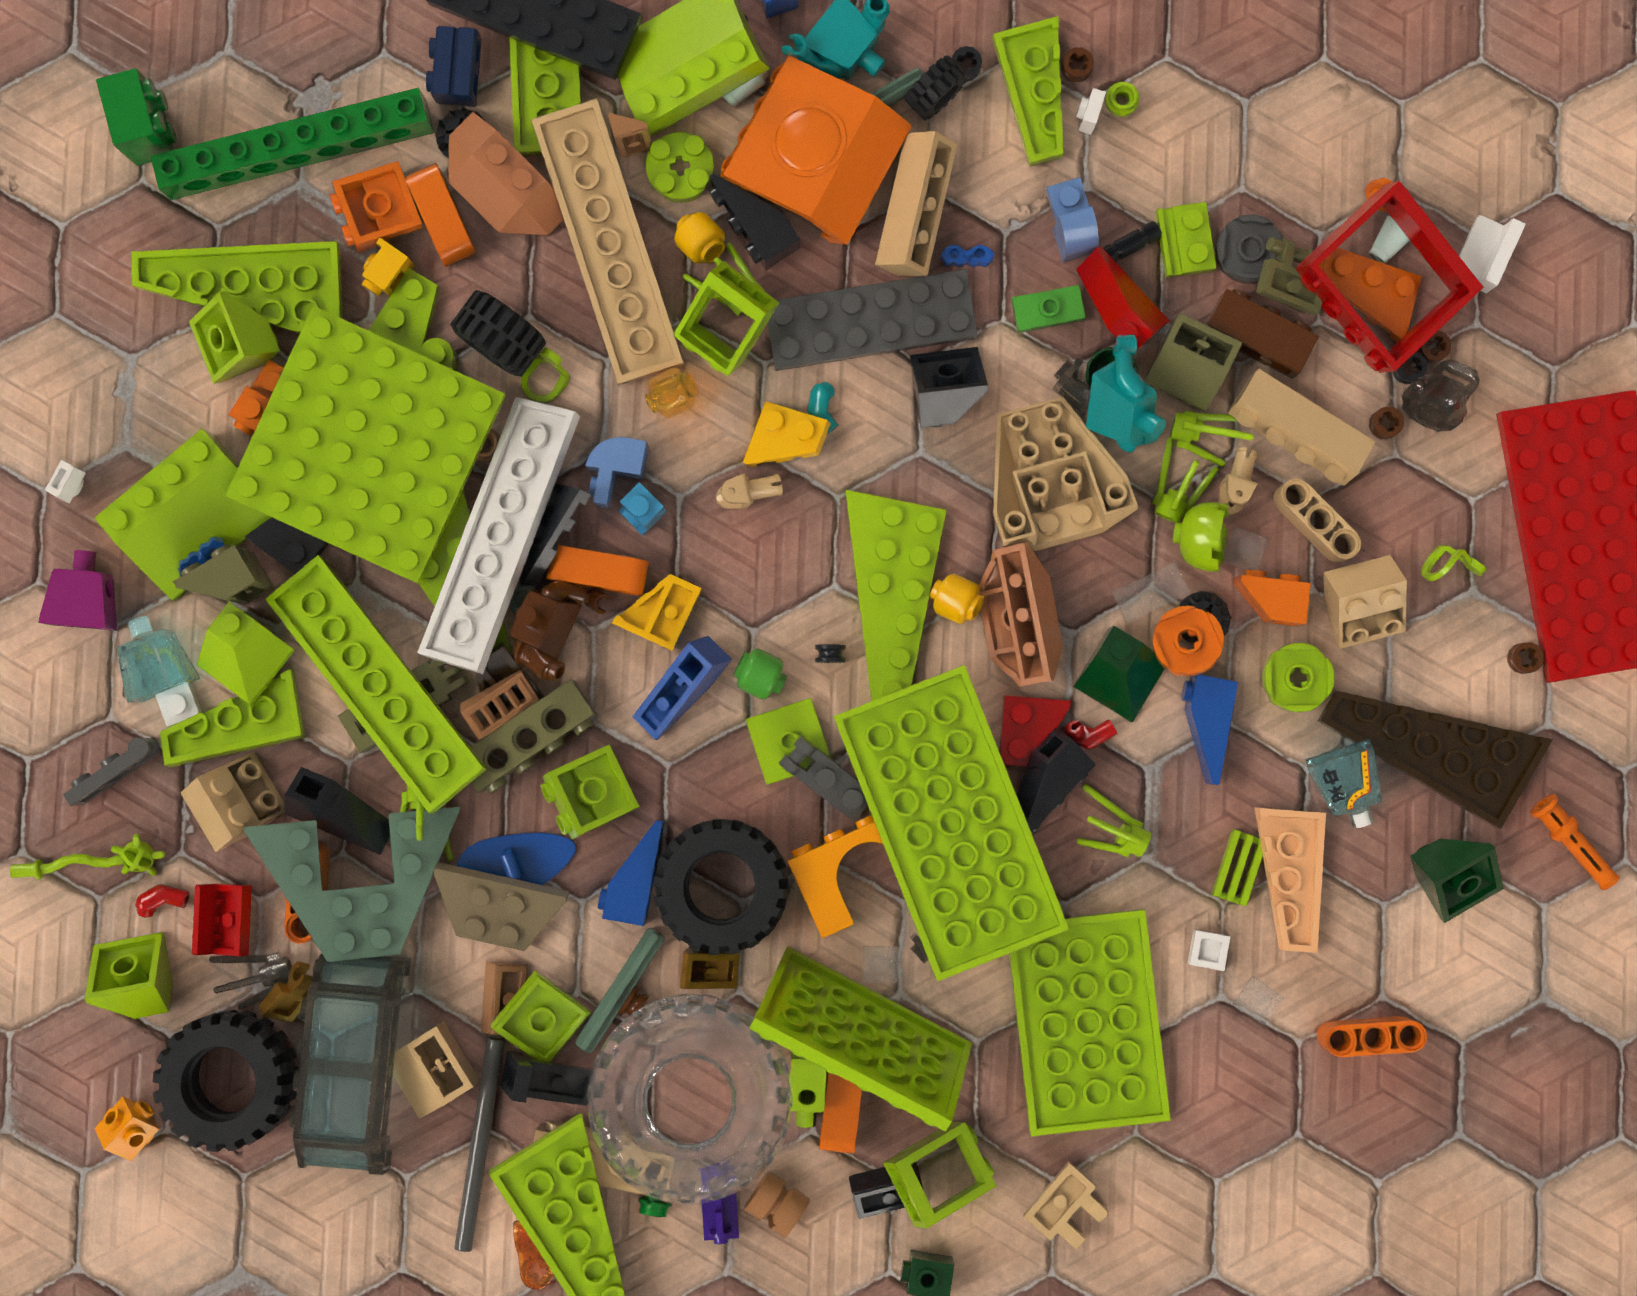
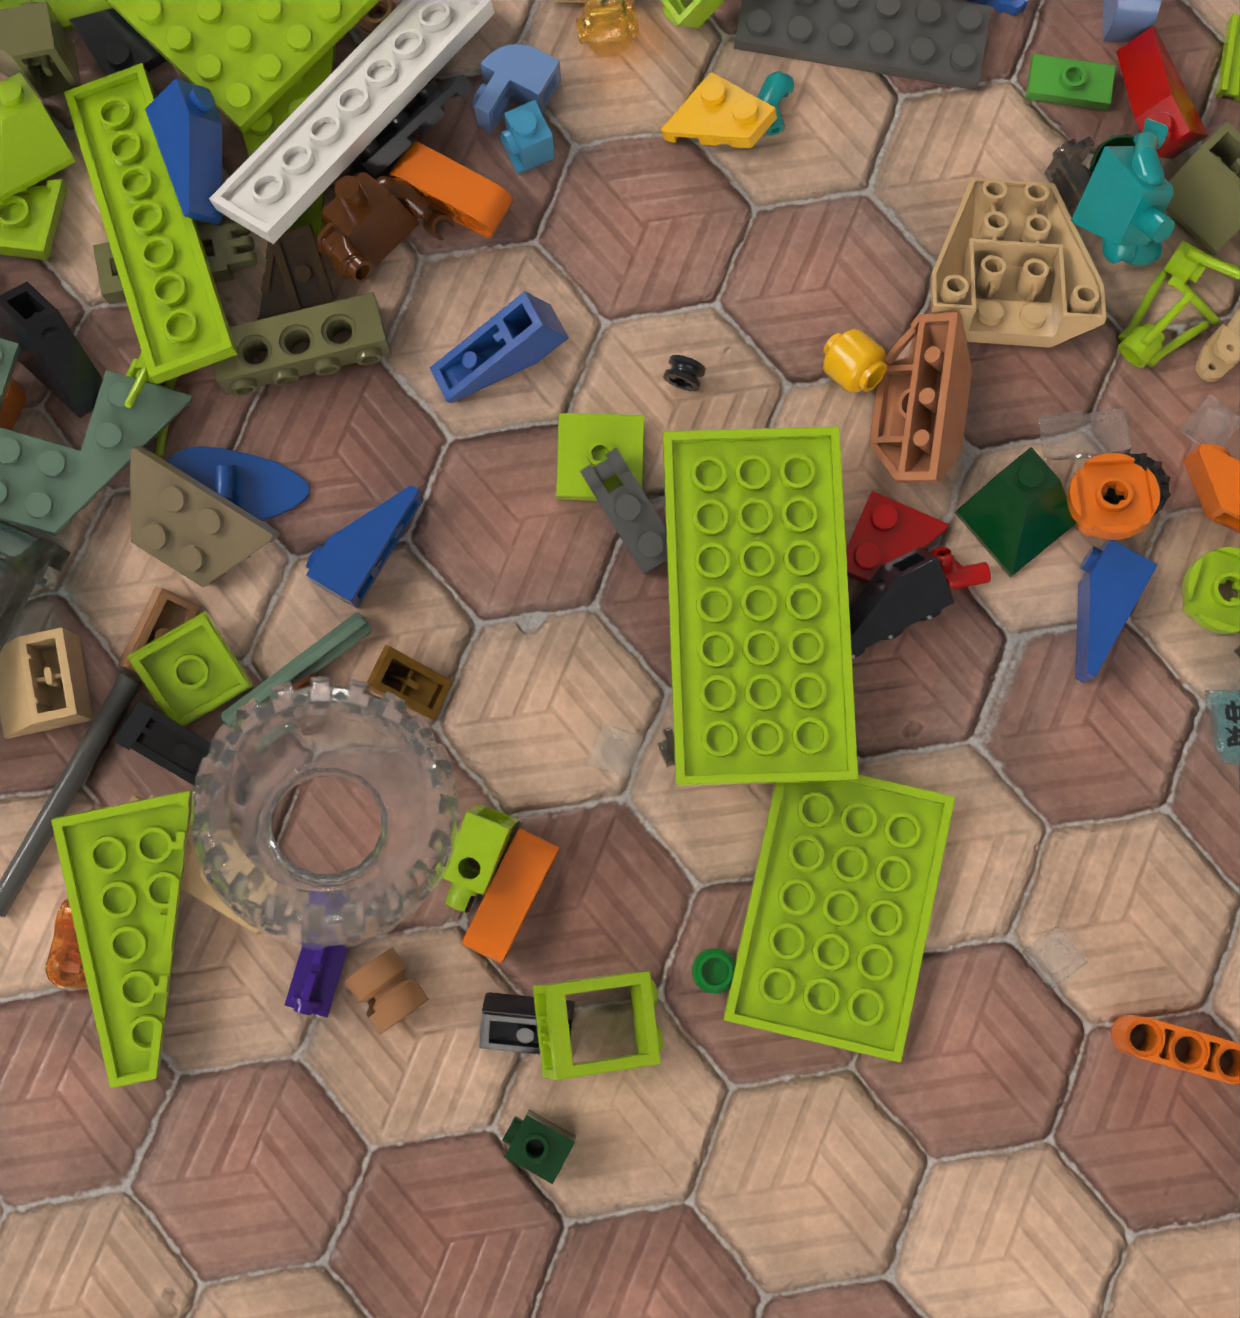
camera: 20 degrees right, 5 degrees down
medium nougat slope [460,670,539,740] -> none
lime plate [540,744,639,839] -> none
yellow wing [612,574,702,652] -> none
green plate [638,1195,672,1217] -> none
black tyre [653,819,789,955] -> none
tan piece [716,473,783,509] -> none
bright green head [733,648,787,700] -> none
lime plate [749,946,972,1132] -> none
light orange arch [788,815,883,939] -> none
lime wing [845,490,946,701] -> none
black slope [910,347,988,428] -> none
tan plate [1023,1161,1109,1250] -> none
lime plant [1077,784,1151,858] -> none
black axle [1103,221,1162,262] -> none
lime cylinder [1173,502,1229,573] -> none
white plate [1187,929,1230,971] -> none
lime tile [1211,829,1263,907] -> none
light nougat wing [1254,808,1326,953] -> none
none -> blue slope [145,78,222,225]
none -> green plate [692,948,735,994]

